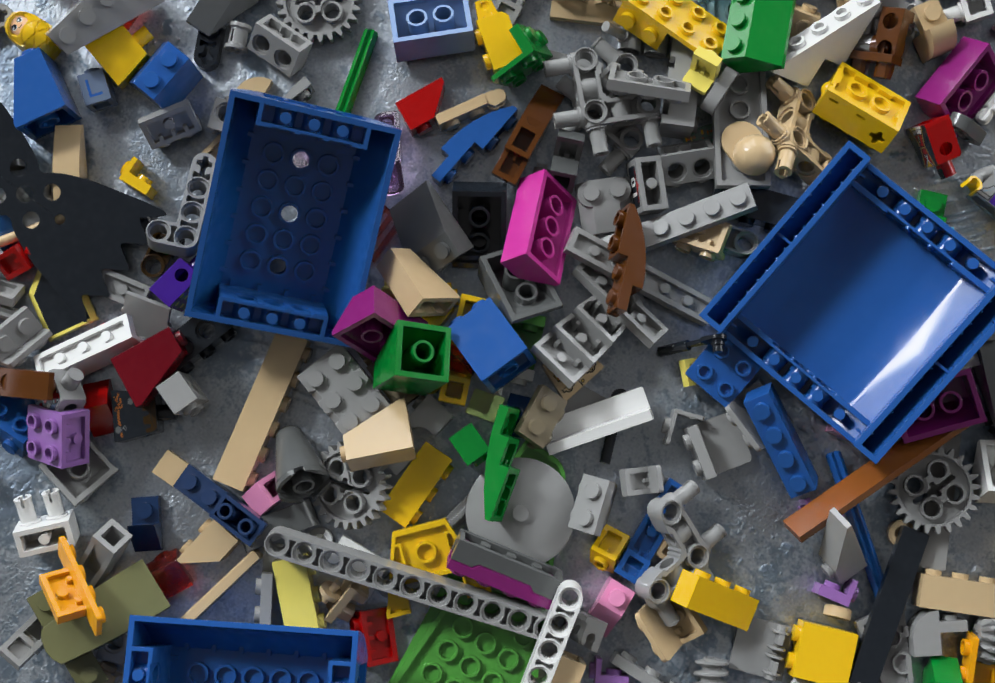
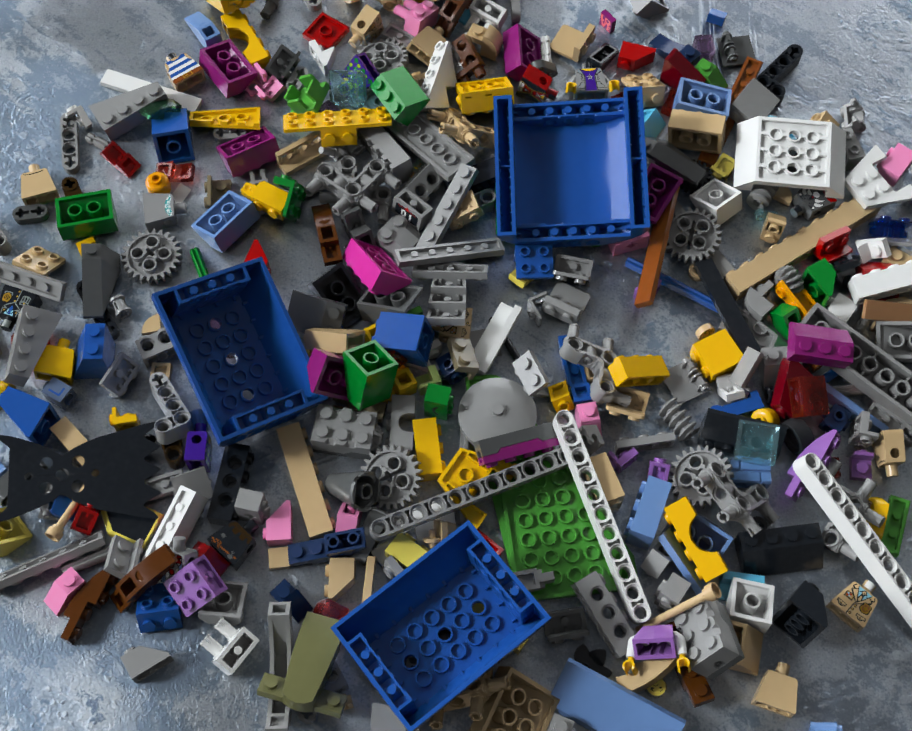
camera: 45 degrees left, 20 degrees down
light orange bracket [39,536,106,636] -> none
dark red slope [110,327,188,408] -> none
light grey brick [247,14,313,77] -> none
tan slope [339,398,416,472] -> none
blue slope [431,106,518,187] -> none
tan hinge [435,88,507,131] -> none
green slope [484,404,521,522] -> none
light grey wing [606,62,691,104] -> none
reddish brown slope [606,203,646,317] -> none
light grey bracket [619,465,664,497] -> none
black piece [657,334,727,357] -> none
light yellow bracket [682,46,723,95] -> none
light grey beam [700,66,739,115] -> none
tan cap [721,121,776,176] -> none
blue brick [743,382,819,499] -> none
medium lavender bracket [812,578,859,607] -> none
light grey slope [819,507,867,585] -> none
none -> bright pink slope [263,500,293,547]

